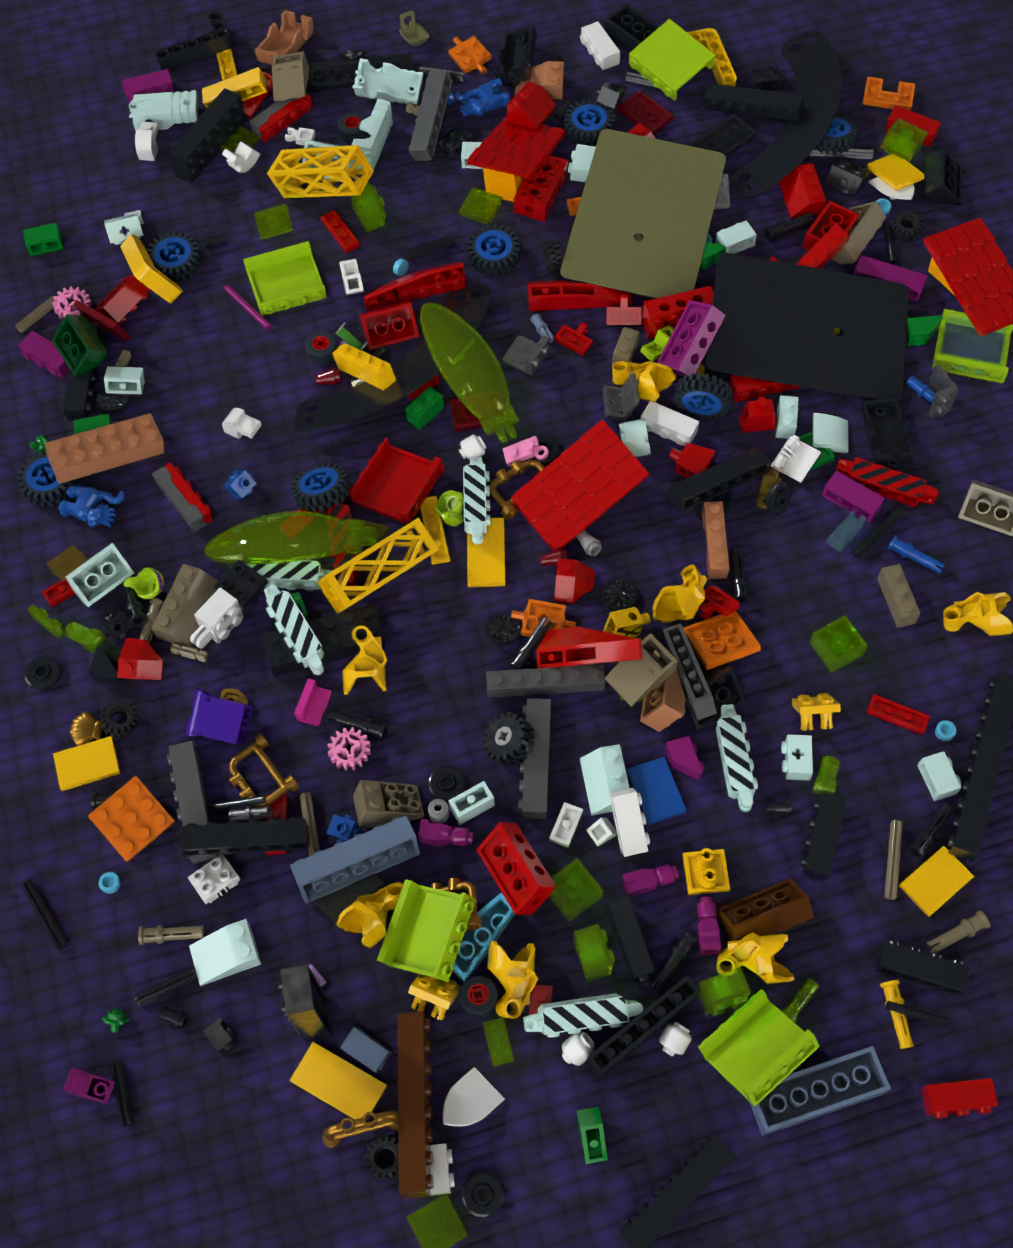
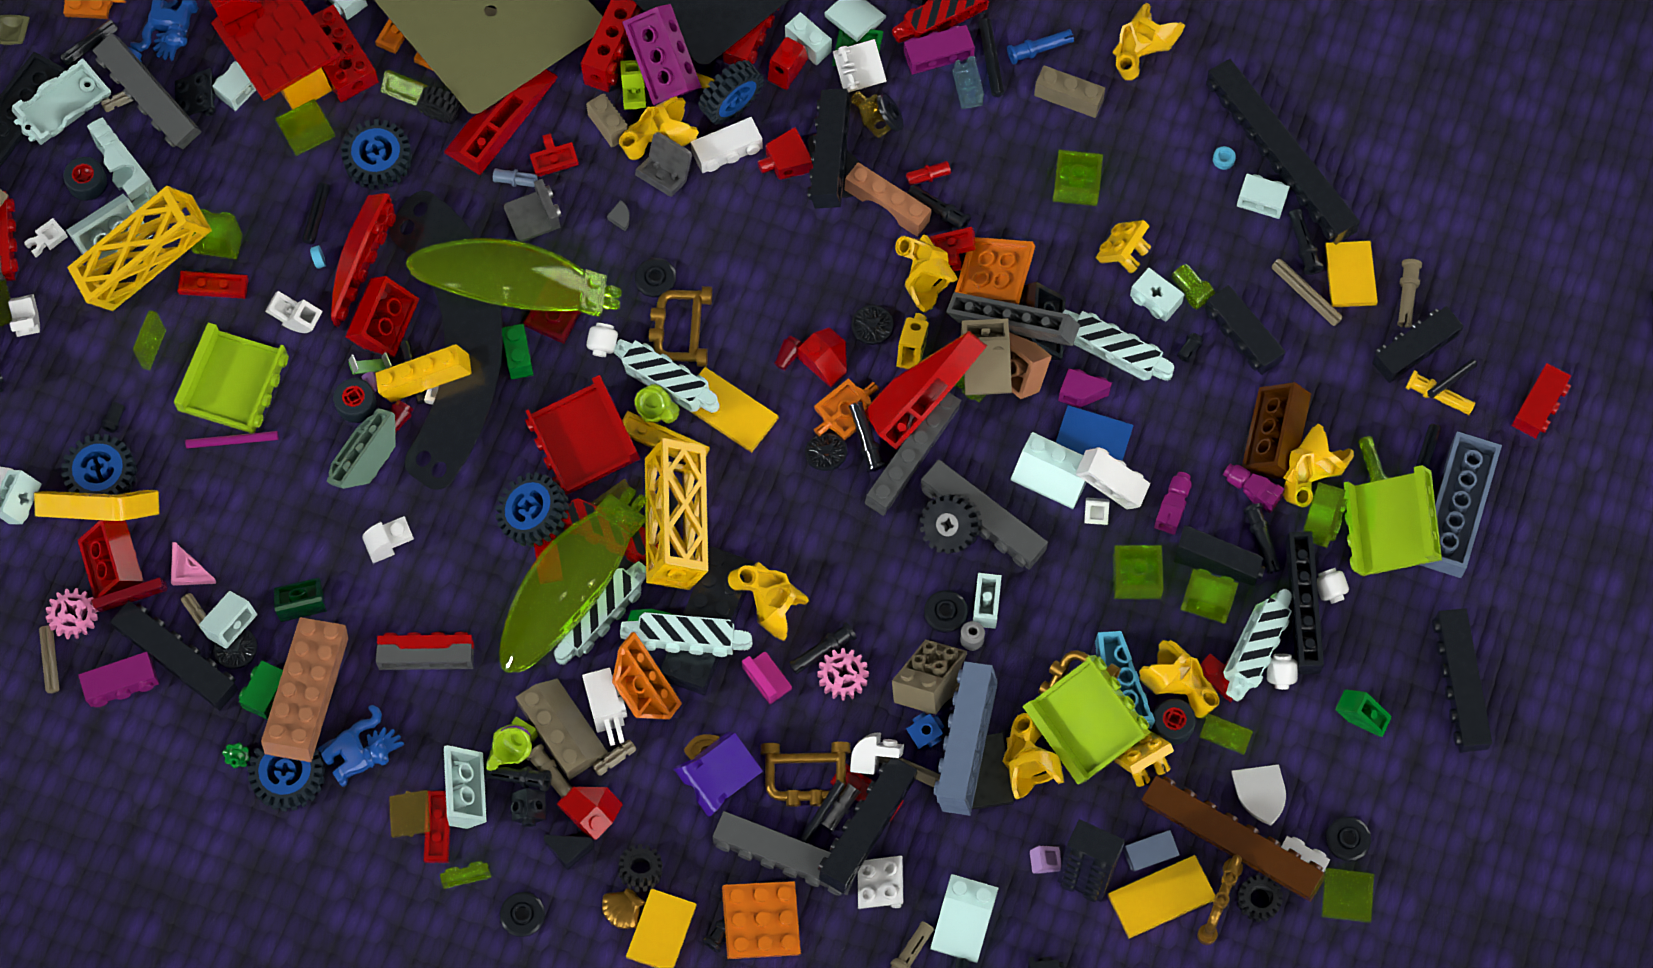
camera: 55 degrees left, 5 degrees up
dark green slope [51,314,107,376] -> none
clear neon green piece [65,621,106,653] -> none
black plate [214,559,269,610] -> none
blue brick [223,470,257,499] -> none
magenta piece [418,819,474,847] -> none
red brick [476,822,557,915] -> none
bright pink hinge [502,436,549,466] -> none
red piece [511,419,649,551] -> none
white plate [549,802,583,848] -> none
light grey cone [576,530,602,556] -> none
red plate [606,295,641,325] -> none
light aqua brick [619,419,651,457] -> none
yellow plate [682,848,730,895] -> none
red tile [866,694,930,735] -> none
none -> bright pink tile [171,542,216,586]
none -> dark green slope [274,577,327,622]
none -> sand green wedge [327,408,395,489]
none -> clear neon green plate [380,70,428,106]
none -> lime tile [512,717,538,742]
none -> dark grey tile [607,200,630,231]
none -> orange wedge [612,632,682,719]
none -> white brick [850,733,904,774]
none -> red axle [906,161,951,185]
none -> black axle [1413,424,1441,473]

